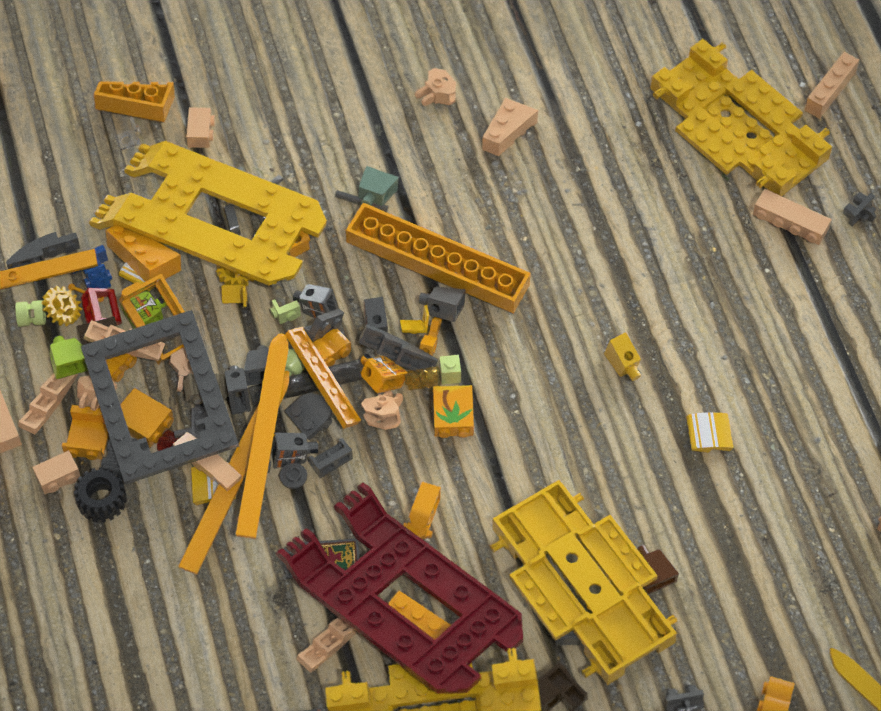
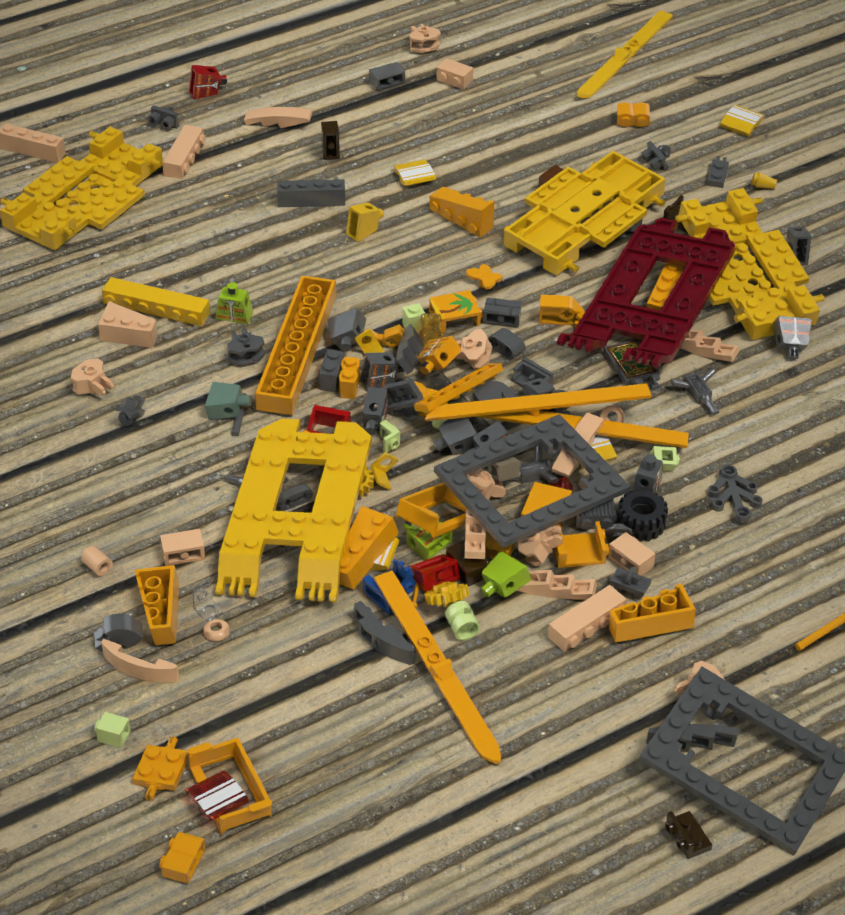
camera: 105 degrees left, 15 degrees down
none -> light nougat brick [81,546,112,576]
none -> dark grey brick [94,613,143,652]
none -> yellowish green brick [95,712,131,748]
none -> light nougat slope [101,639,179,683]
none -> yellow brick [102,277,210,326]
none -> dark grey hips [115,395,146,426]
none -> light nougat piece [203,619,230,641]
none -> lime torso [215,282,253,324]
none -> dark grey hinge [227,328,265,366]
none -> light nougat slope [244,107,312,129]
none -> dark grey brick [277,179,345,208]
none -> red tile [307,405,351,434]
none -> dark grey brick [319,349,345,392]
none -> dark brown brick [321,121,340,160]
none -> light orange brick [339,357,360,399]
none -> light orange wedge [429,187,495,237]
none -> light orange animal [466,264,503,290]
none -> dark grey brick [483,298,522,327]
none -> dark grey beam [488,328,525,359]
none -> dark grey piece [605,524,633,539]
none -> dark grey hips [609,567,652,600]
none -> dark grey torso [633,455,663,493]
none -> yellowish green brick [649,446,679,472]
none -> flat silver piece [671,367,719,415]
none -> dark grey plant [708,465,763,524]

